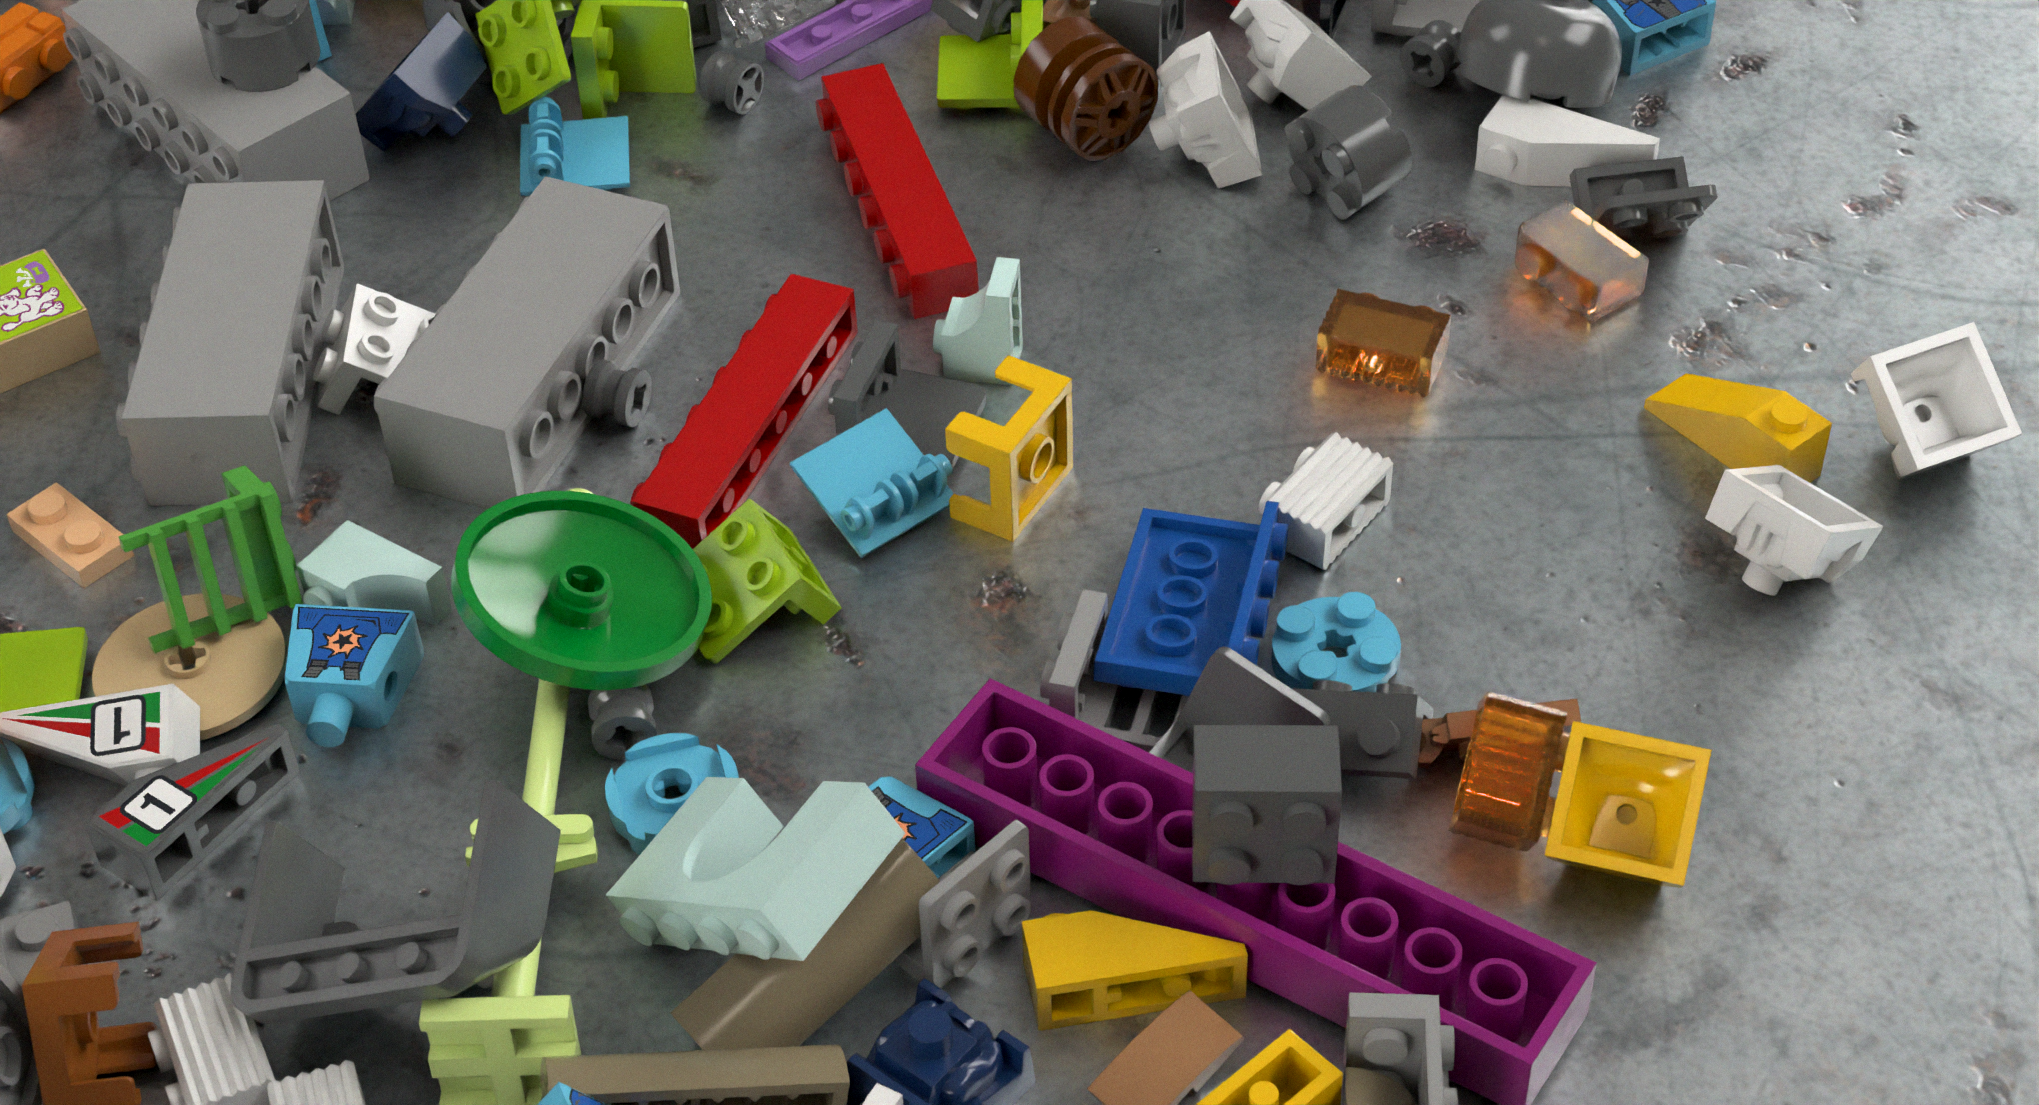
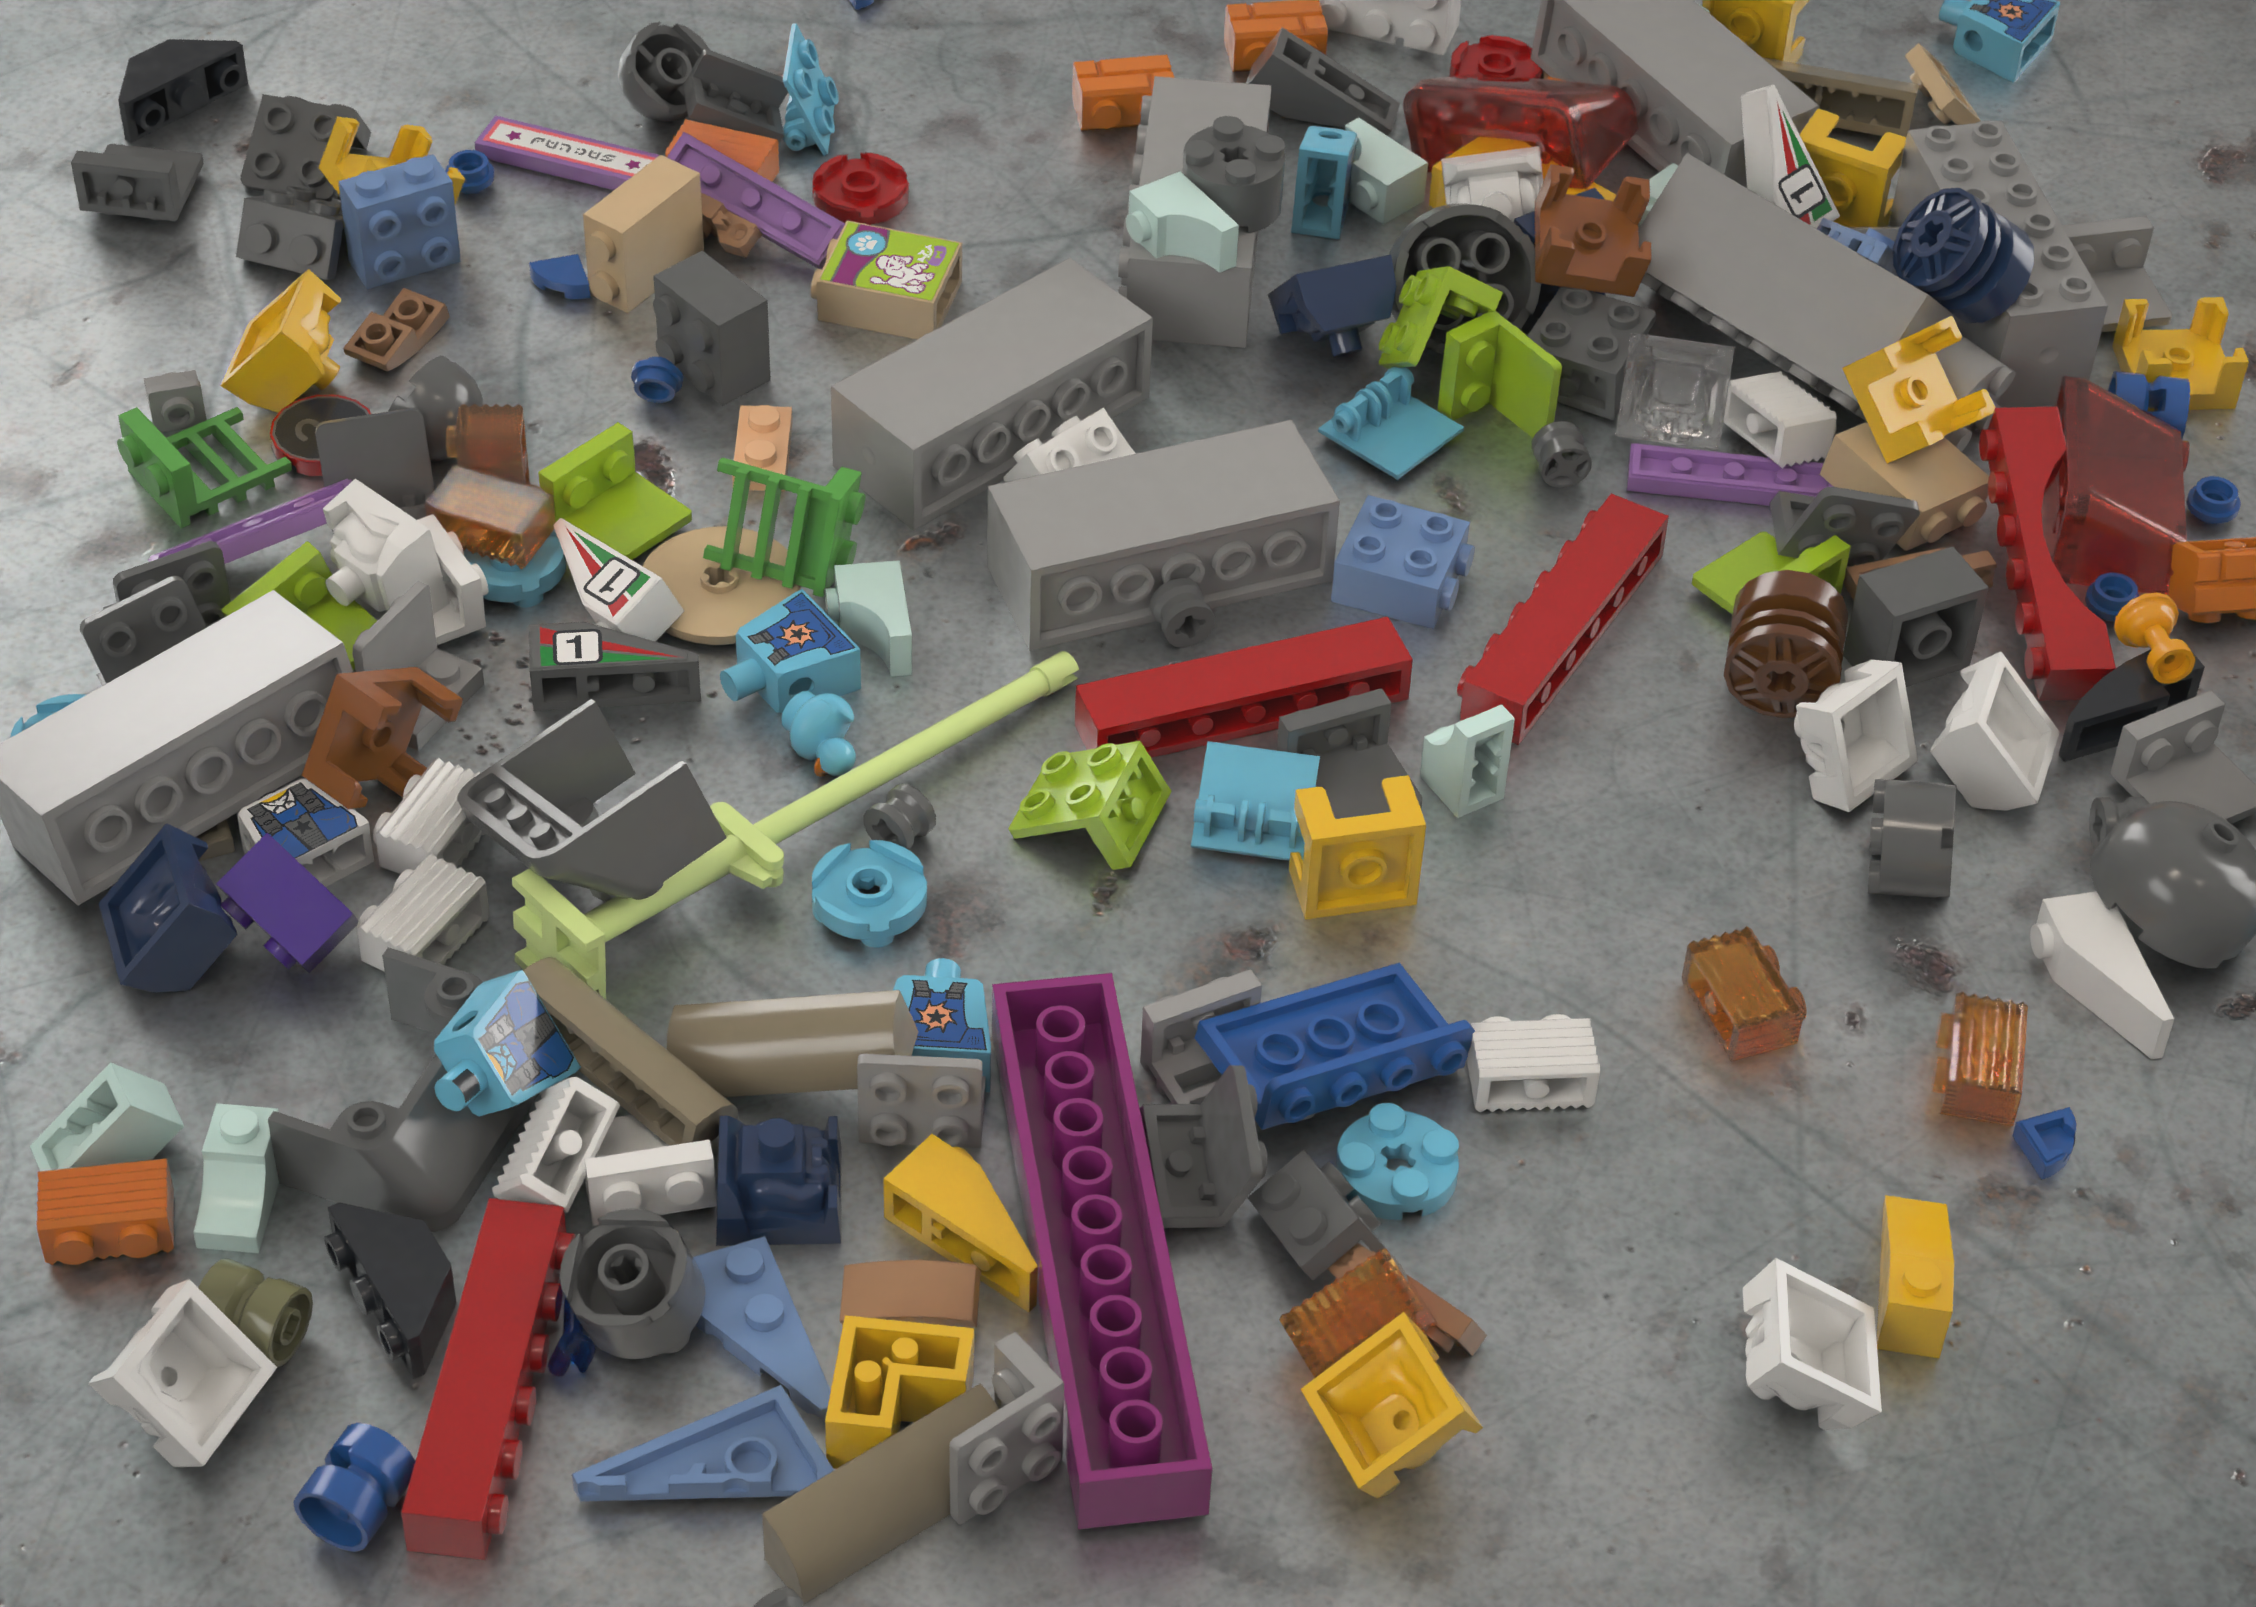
camera: 45 degrees right, 0 degrees up
green dish [451,491,712,690] -> none
light aqua arch [605,777,905,961] -> none
dark grey brick [1192,725,1342,885] -> none
dark grey bracket [1569,156,1718,245] -> none
white brick [1851,322,2023,480] -> none
none -> medium azure animal [781,691,856,777]
none -> light aqua arch [1126,171,1239,273]
none -> medium blue brick [1331,495,1475,629]
none -> blue tile [2012,1107,2077,1180]

